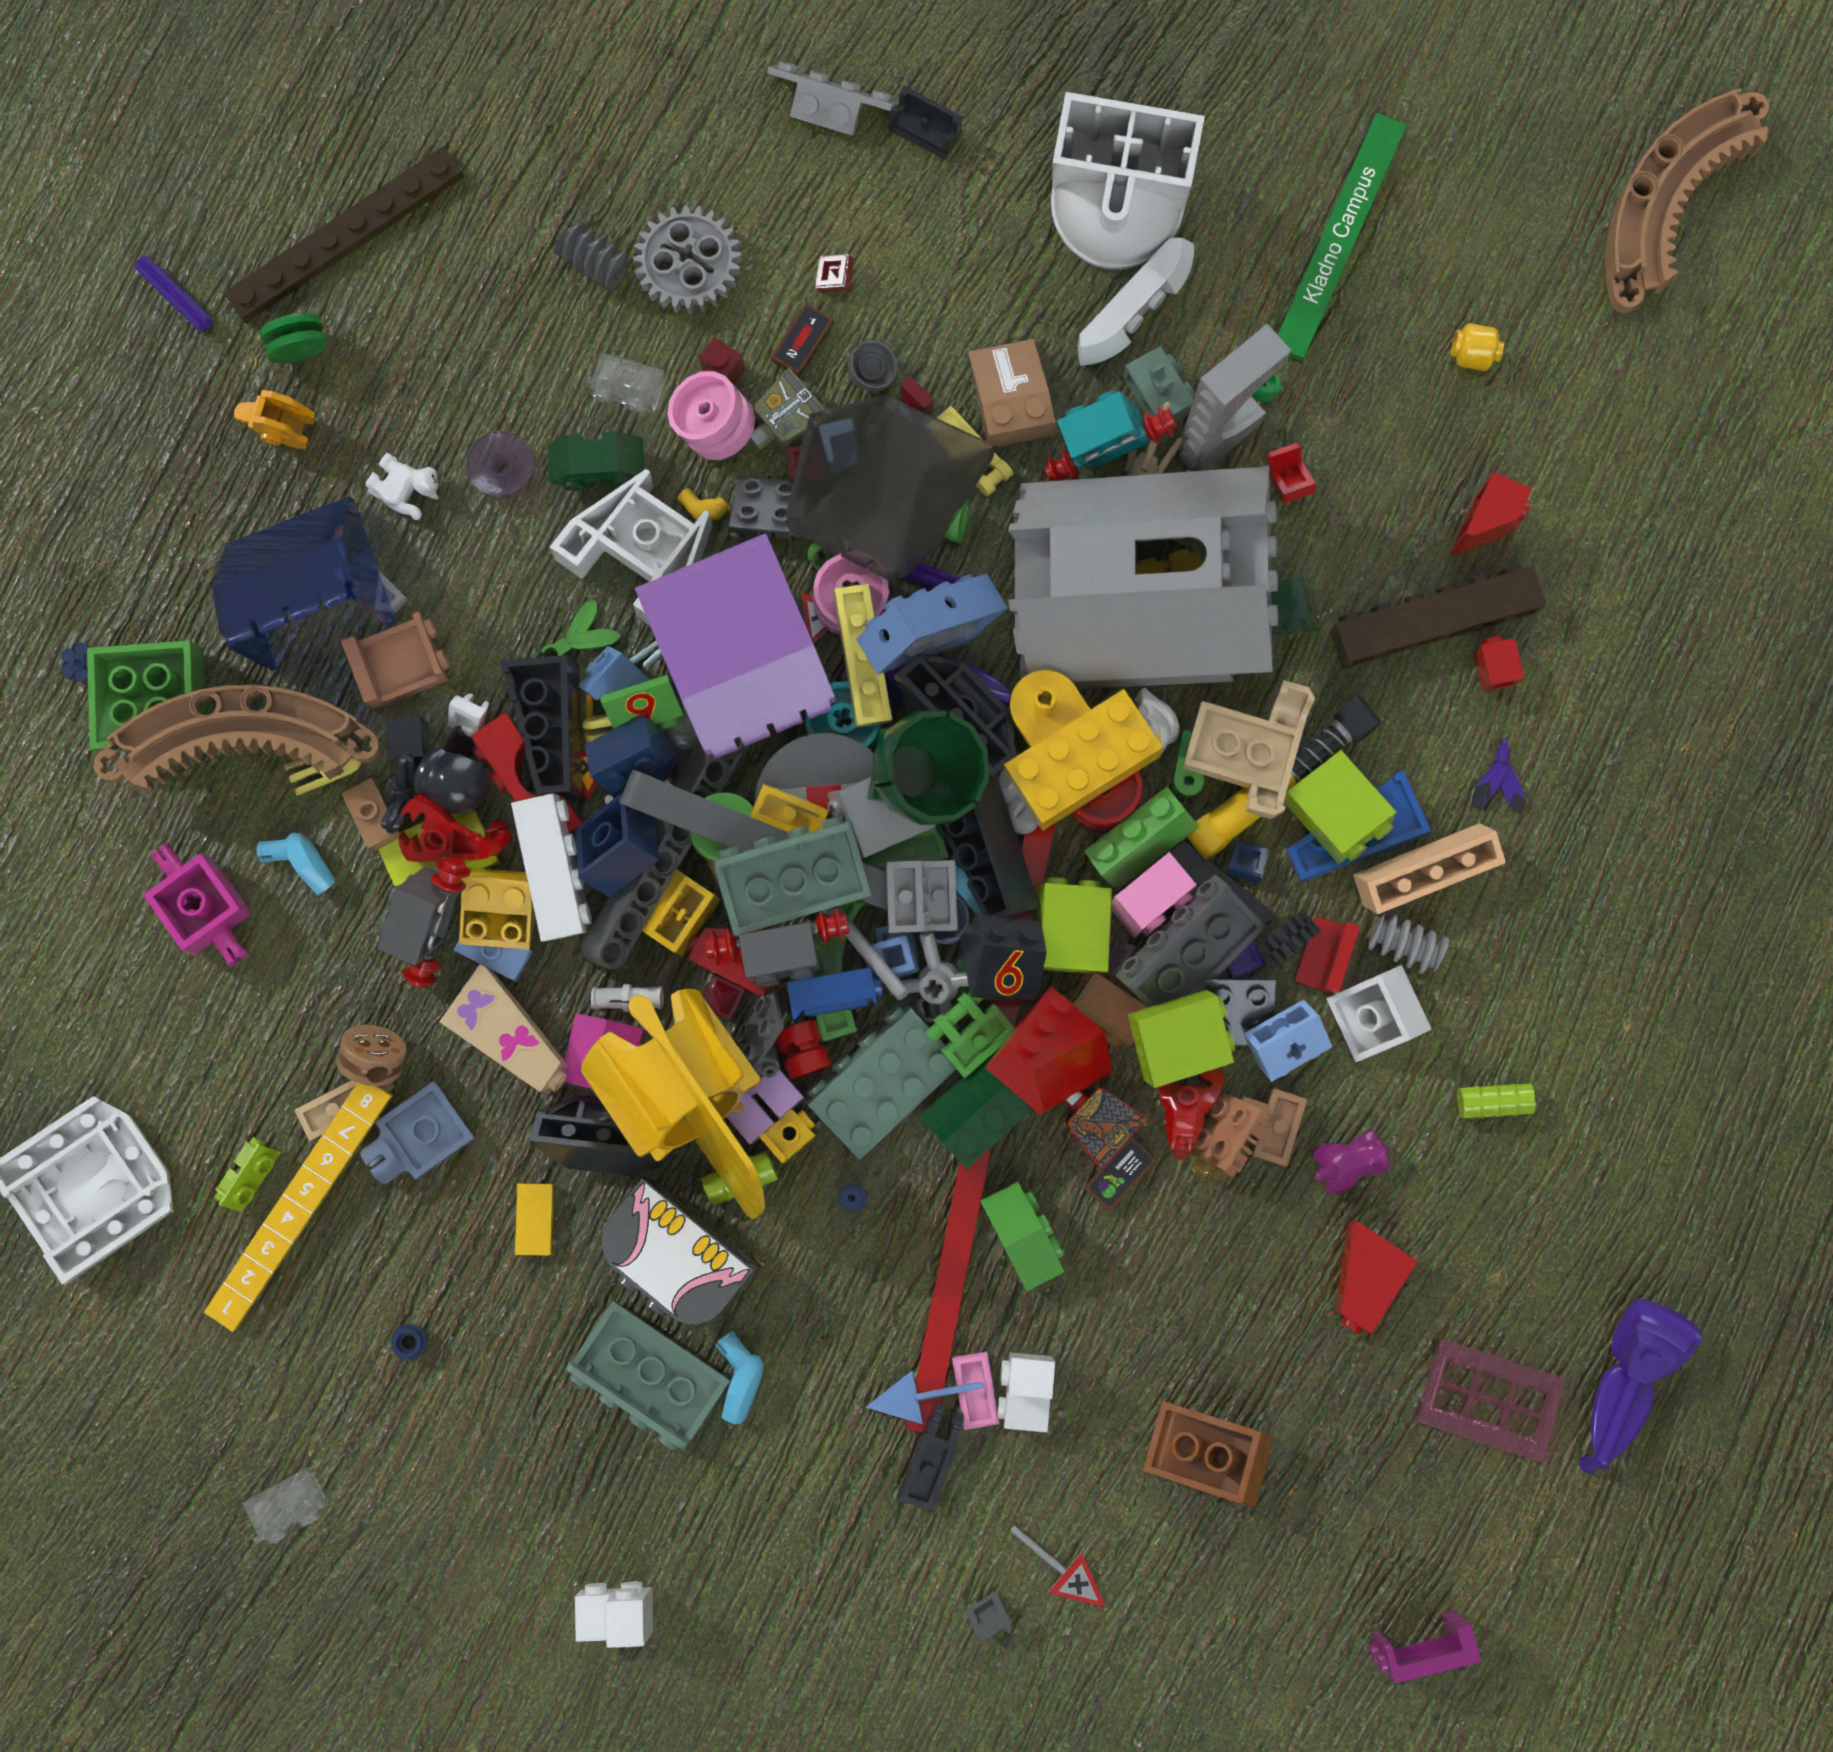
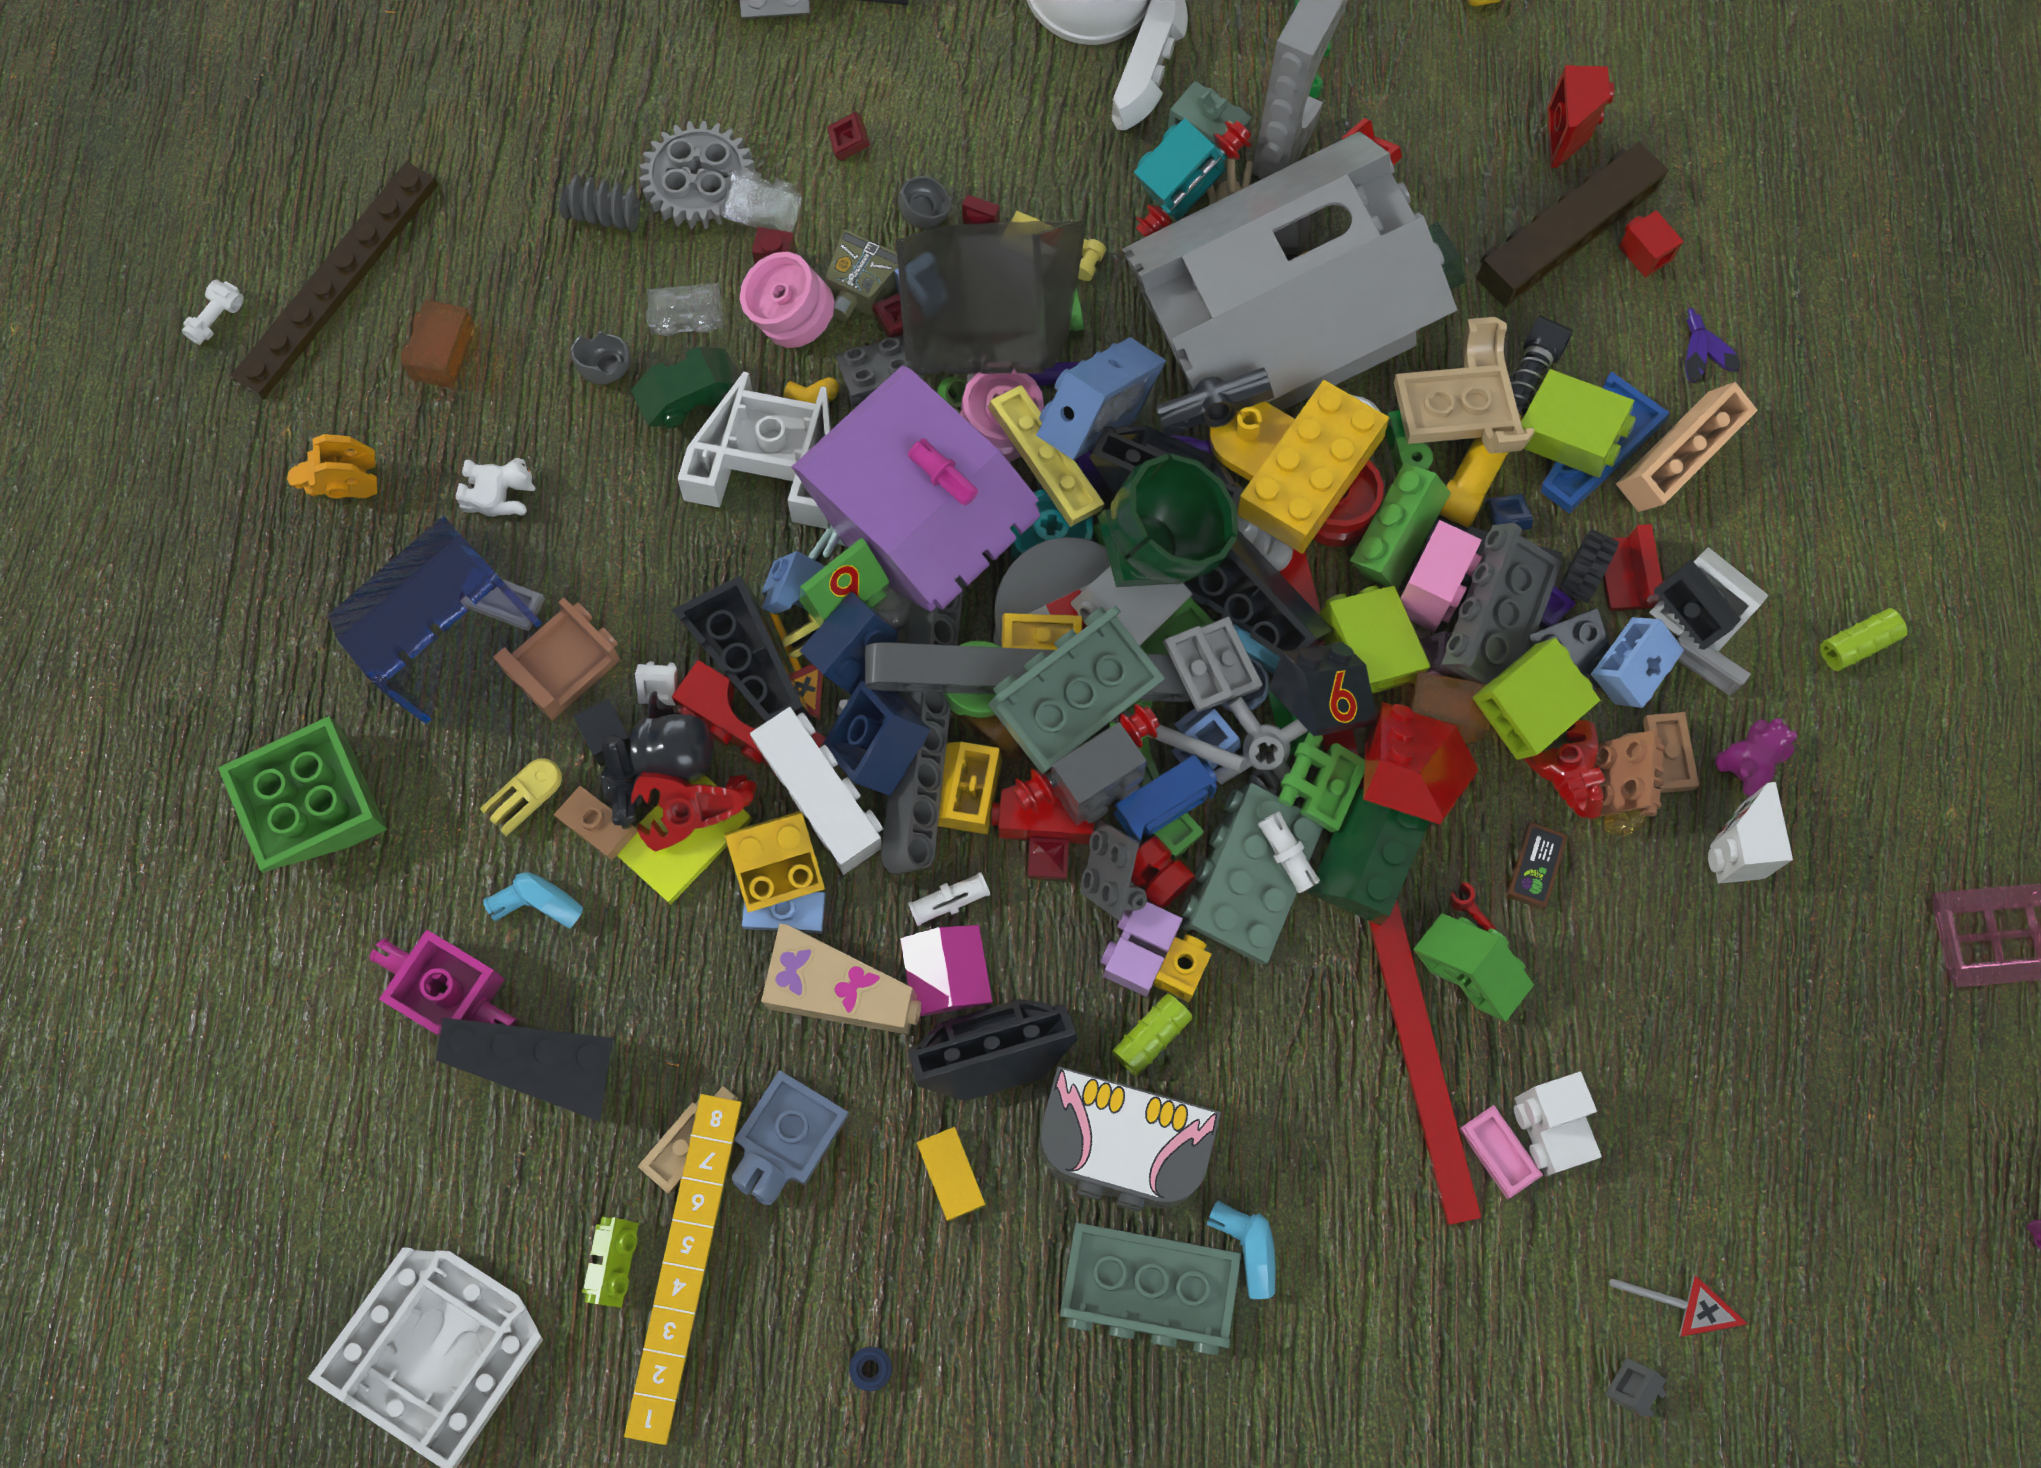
camera: 30 degrees left, 10 degrees down
dark blue plant [61,643,90,682] -> none
medium nougat gear [93,685,381,794] -> none
dark purple axle [134,255,213,333] -> none
green head [260,313,328,363] -> none
medium nougat head [336,1025,407,1086] -> none
dark grey brick [377,856,471,988] -> none
clear purple dish [466,431,534,498] -> none
bright green piece [541,600,620,657] -> none
yellow piece [581,989,765,1219] -> none
tile [770,302,835,378] -> none
dark blue piece [838,1184,866,1212] -> none
medium blue piece [866,1370,984,1424] -> none
black hinge [897,1404,964,1511] -> none
medium nougat slope [968,339,1056,448] -> none
torso [1064,1087,1148,1169] -> none
dark orange slope [1143,1401,1274,1507] -> none
red slope [1335,1220,1418,1335] -> none
light grey piece [1368,912,1449,975] -> none
none -> white bar [182,280,244,345]
none -> clear orange brick [401,299,476,389]
none -> black wedge [434,1018,613,1121]
none -> dark grey hair [570,331,632,385]
none -> clear bracket [720,167,803,232]
none -> dark pink axle [908,438,978,506]
none -> black piece [1155,367,1274,436]
none -> white pin [1258,811,1320,893]
none -> red hand [1449,882,1496,931]
none -> black brick [1654,559,1742,650]
none -> light grey tile [1676,631,1751,696]
none -> white slope [1708,782,1793,884]

